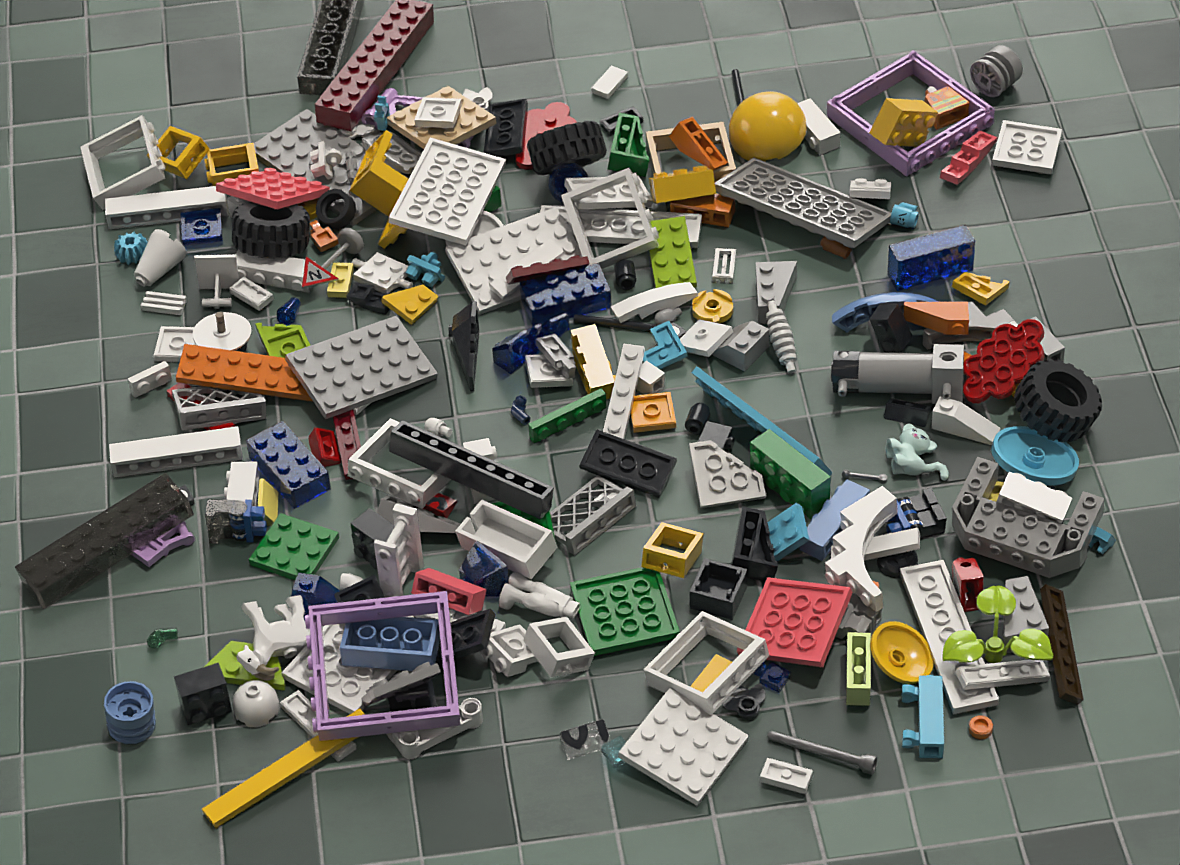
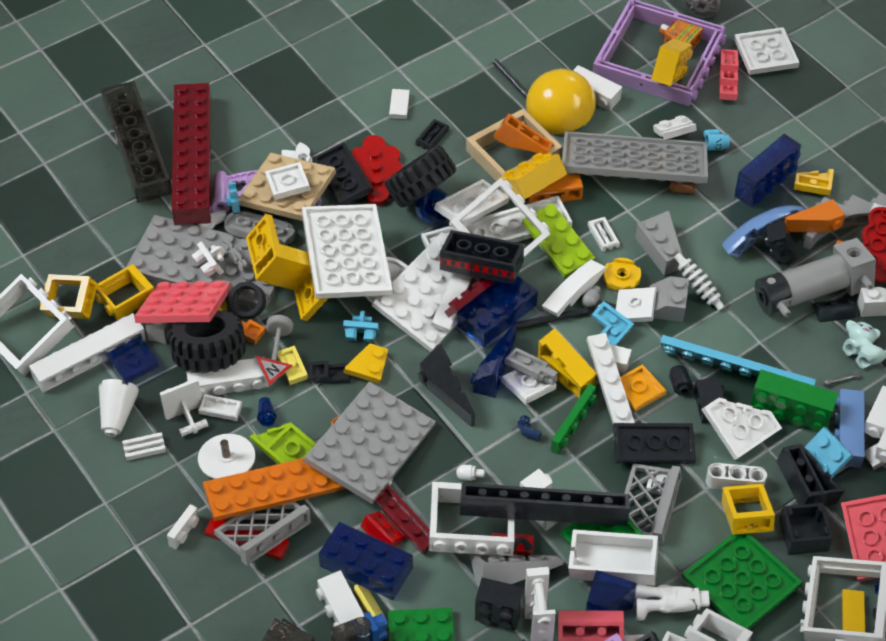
camera: 30 degrees left, 5 degrees up
white brick [109,426,243,478] -> none
medium azure gear [114,232,148,265] -> none
white tile [153,326,196,362] -> none
white plate [352,253,413,294] -> none
green wedge [607,113,649,177] -> none
black brick [614,259,637,290] -> none
none -> black brick [440,230,524,284]
none -> white beam [705,463,767,490]

